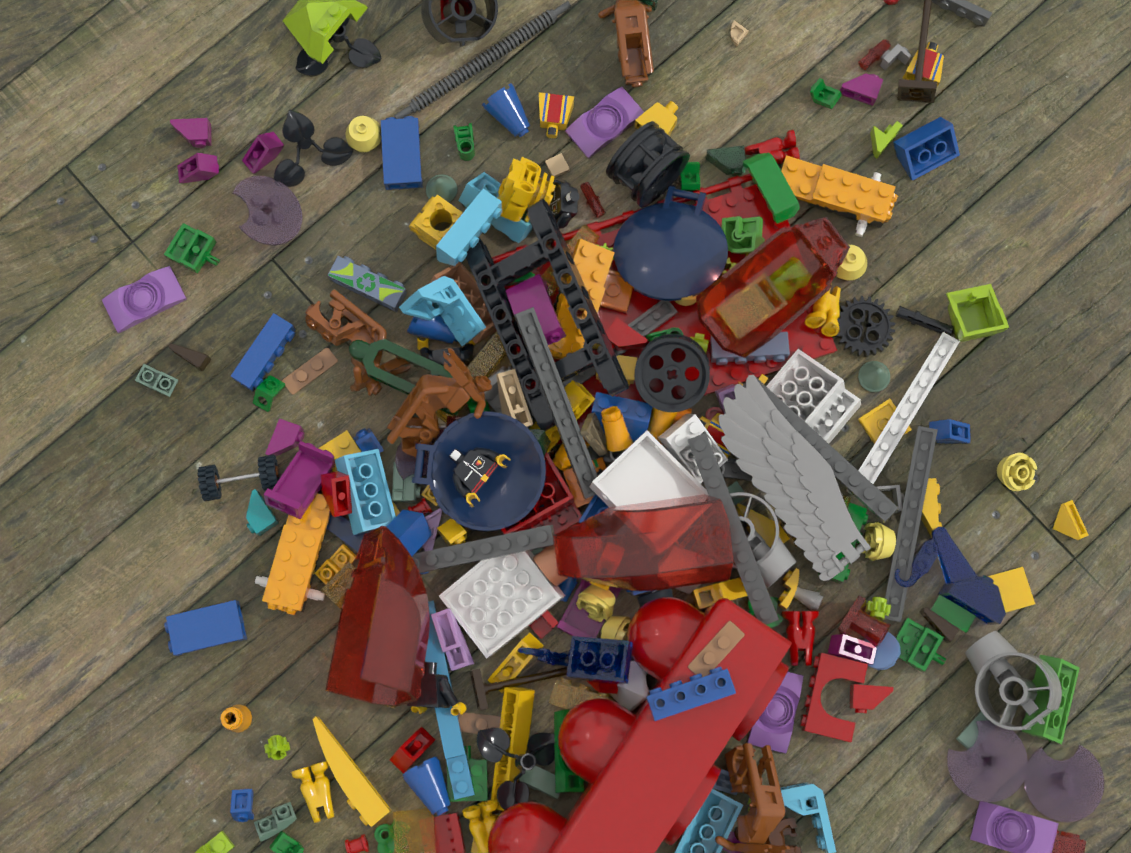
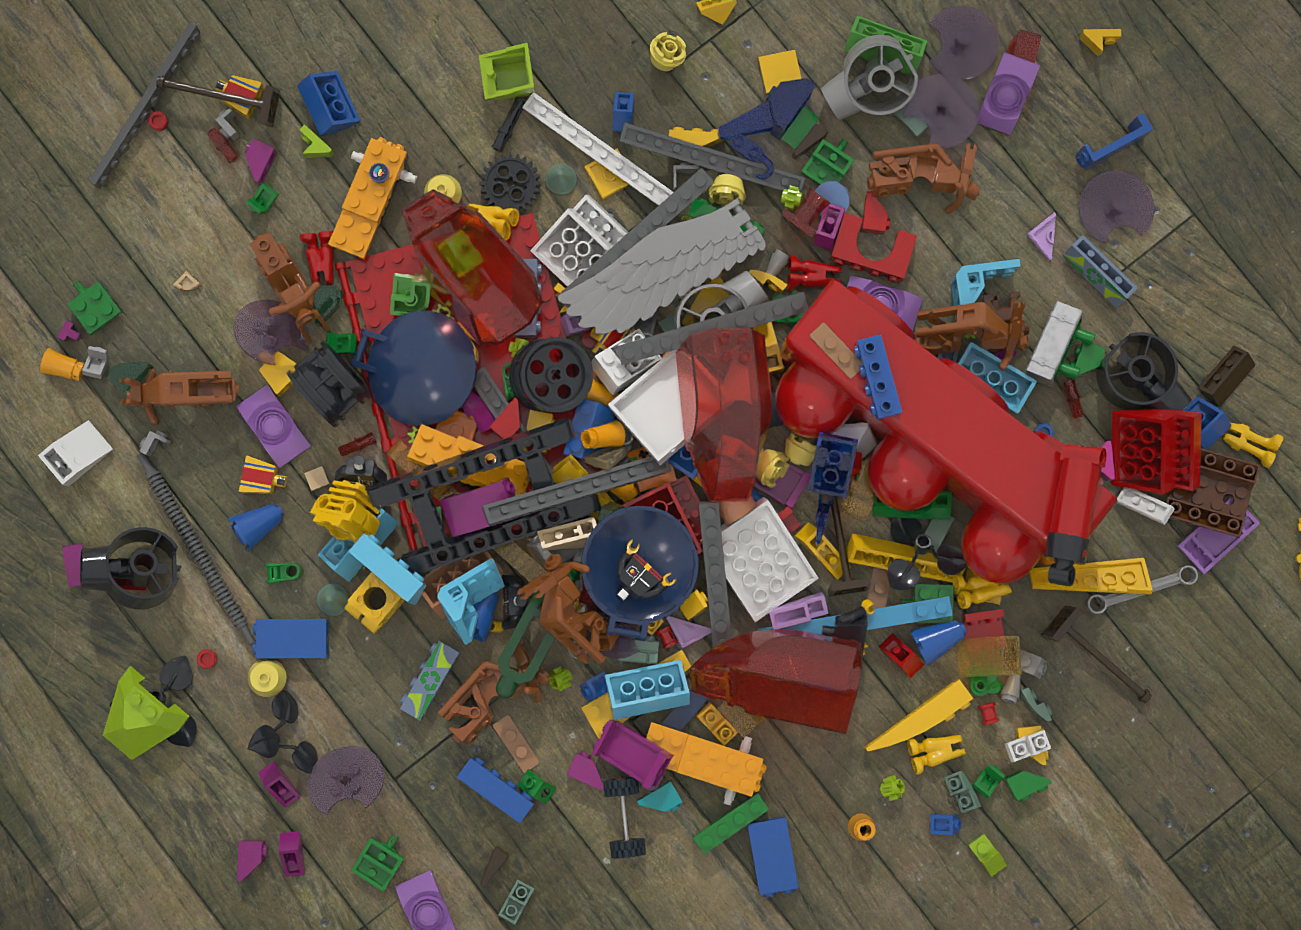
camera: 90 degrees left, 5 degrees up
red slope [321,471,352,517] -> none
blue slope [378,509,433,561] -> none
clear yellow slope [716,273,788,340] -> none
green piece [743,152,800,223] -> none
none -> light grey bracket [139,430,171,457]
none -> red tile [197,649,217,669]
none -> piece [233,300,310,365]
none -> dark orange piece [250,232,330,344]
none -> tile [369,163,389,183]
none -> magenta slope [462,392,495,433]
none -> lime gear [548,666,572,692]
none -> green brick [693,792,769,854]
none -> dark orange piece [867,143,979,213]

